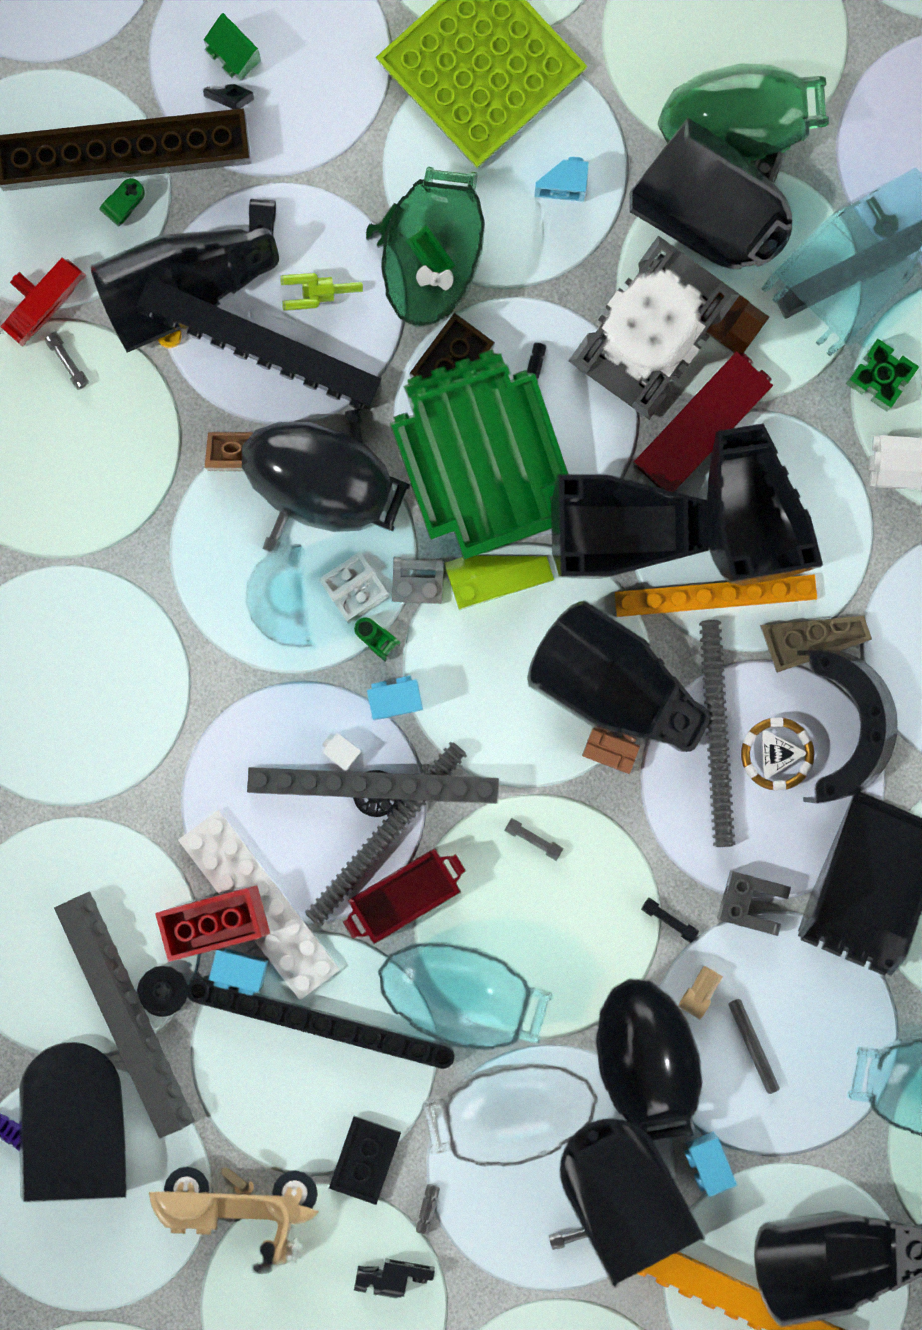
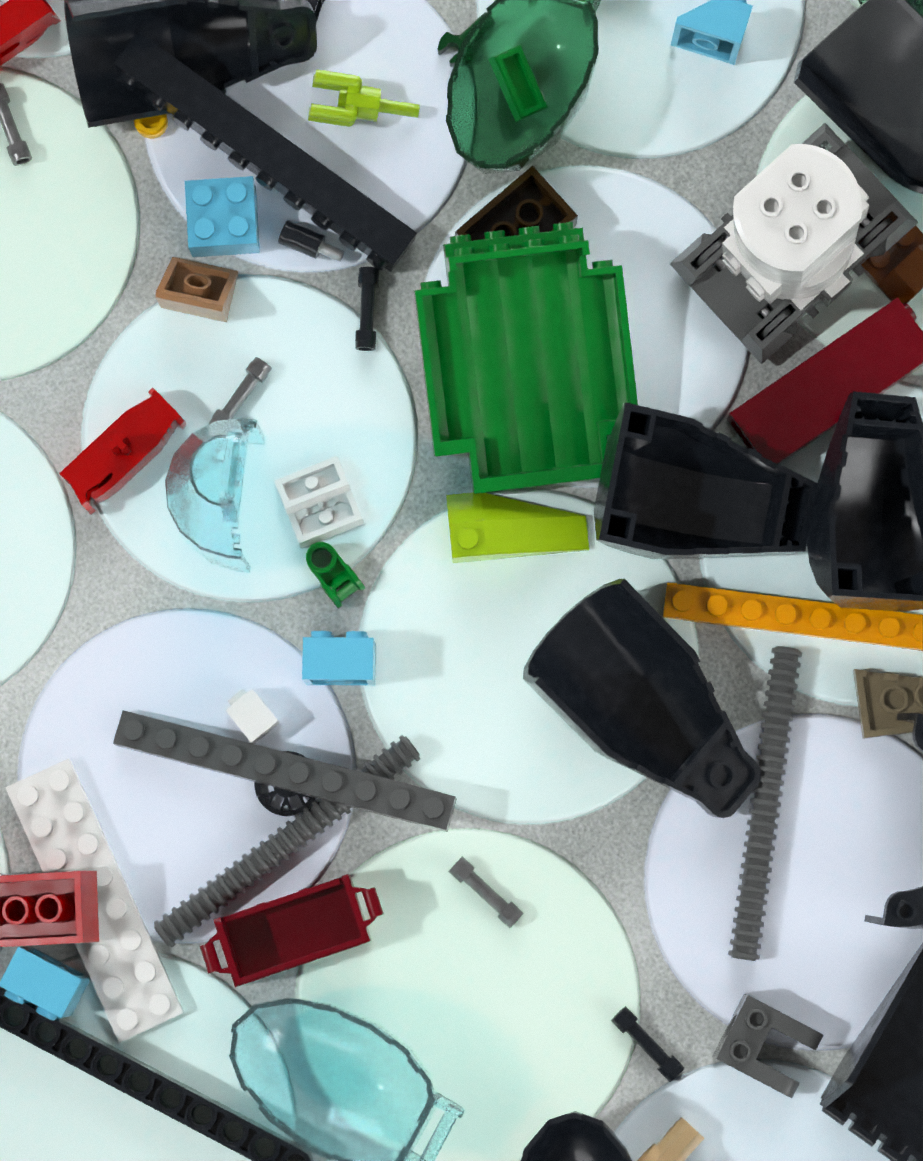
camera: 15 degrees right, 5 degrees down
black windscreen [241,422,411,532] -> none
light grey plate [392,556,444,604] -> none
white piece [416,266,454,291] -> none
black axle [527,343,547,379] -> none
nougat brick [582,728,640,774] -> none
piece [741,717,815,791] -> none
none -> red piece [59,387,187,515]
none -> medium azure brick [185,176,260,257]
none -> black piece [278,220,345,262]

